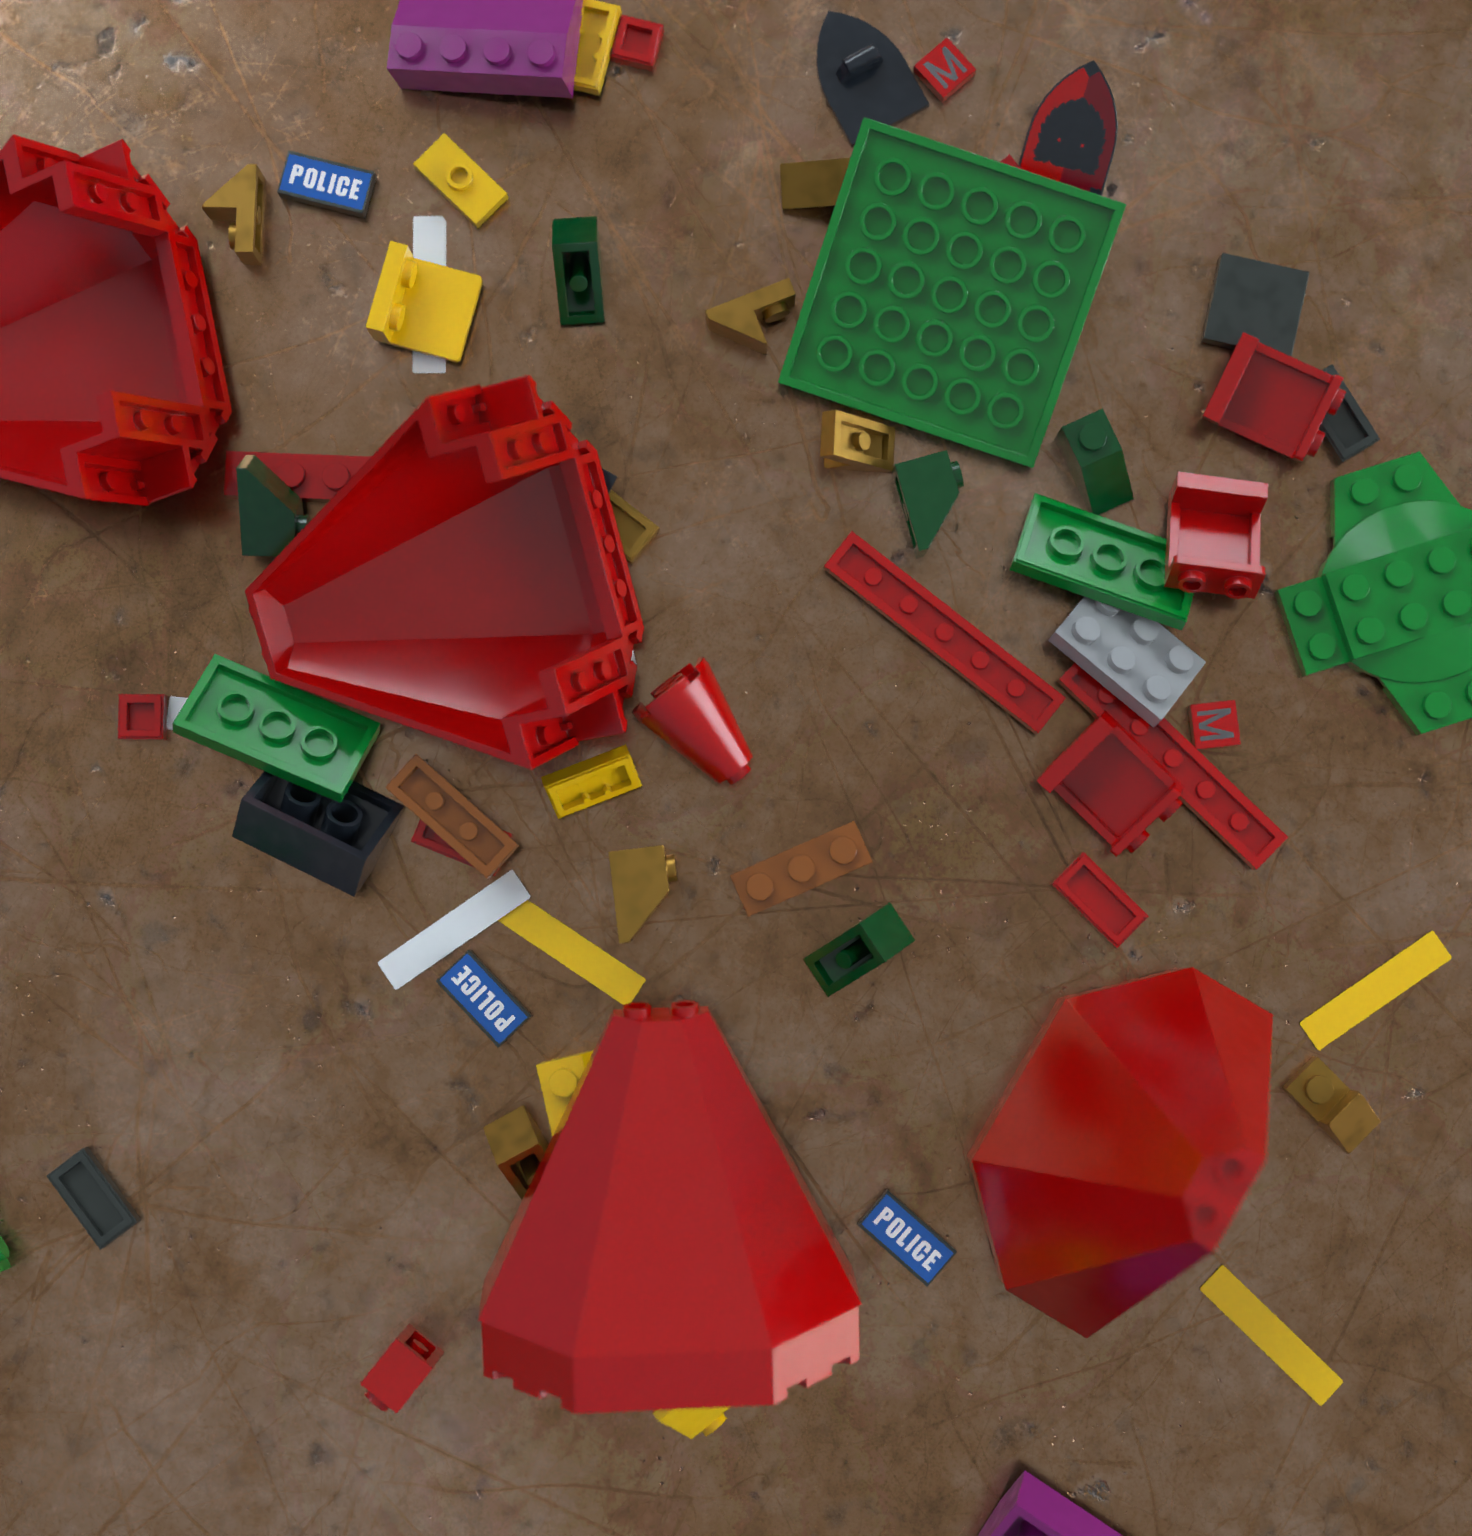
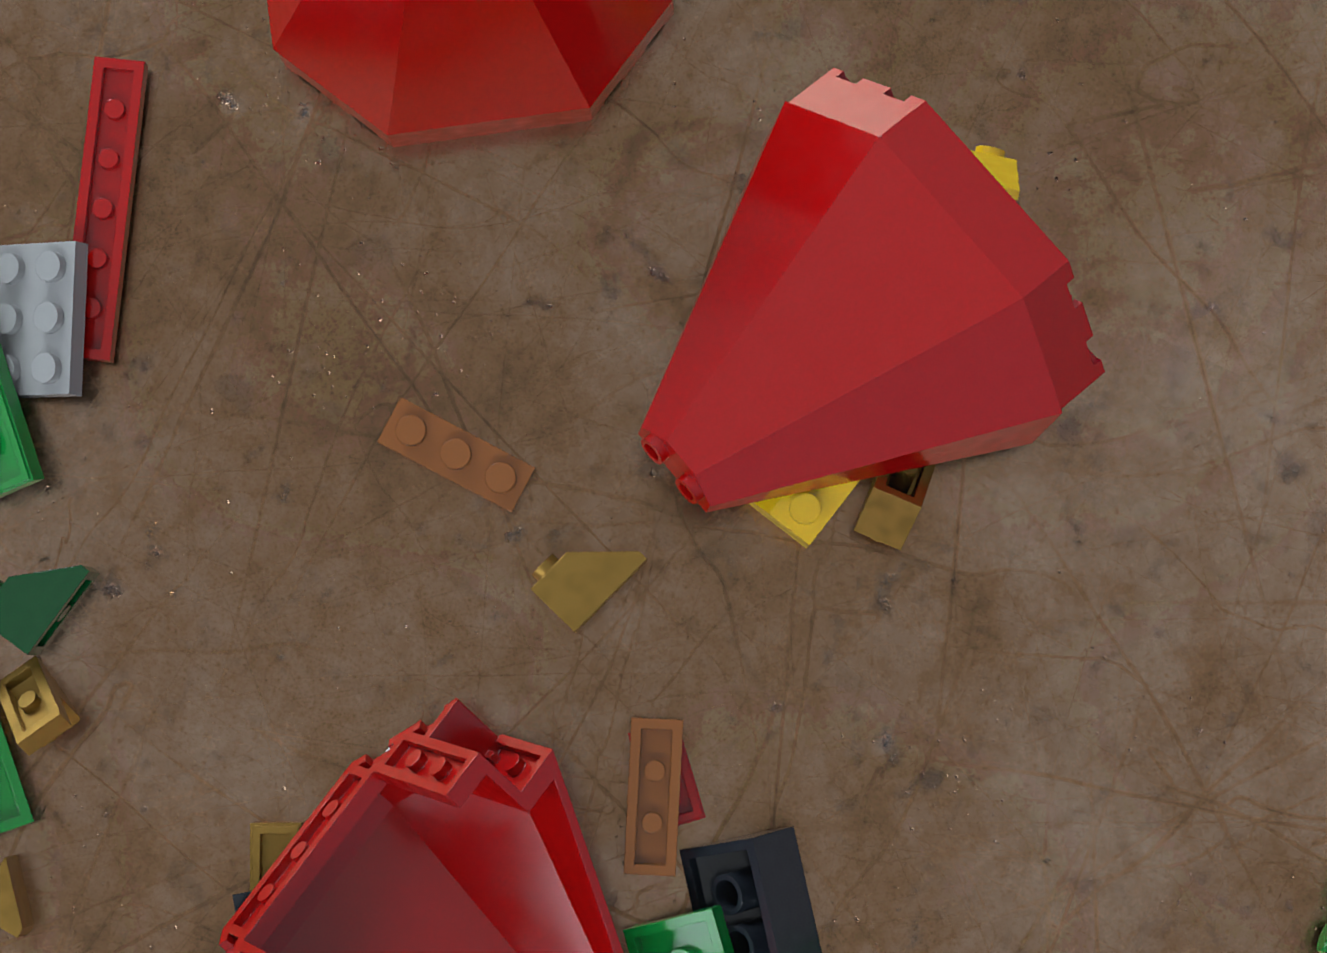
camera: 130 degrees left, 0 degrees up
pearl dark grey tile [47,1147,141,1250] -> none
red brick [360,1323,445,1414] -> none
white sticker [378,870,530,990] -> none
tile [436,950,533,1047] -> none
yellow sticker [497,900,646,1005] -> none
yellow plate [541,744,642,819] -> none
red cone [632,656,753,785] -> none
dark green slope [803,902,915,997] -> none
red plate [823,531,1066,735] -> none
tile [857,1189,957,1287] -> none
red panel [1036,710,1184,857] -> none
red tile [1050,852,1149,949] -> none
red tile [1187,700,1241,750] -> none

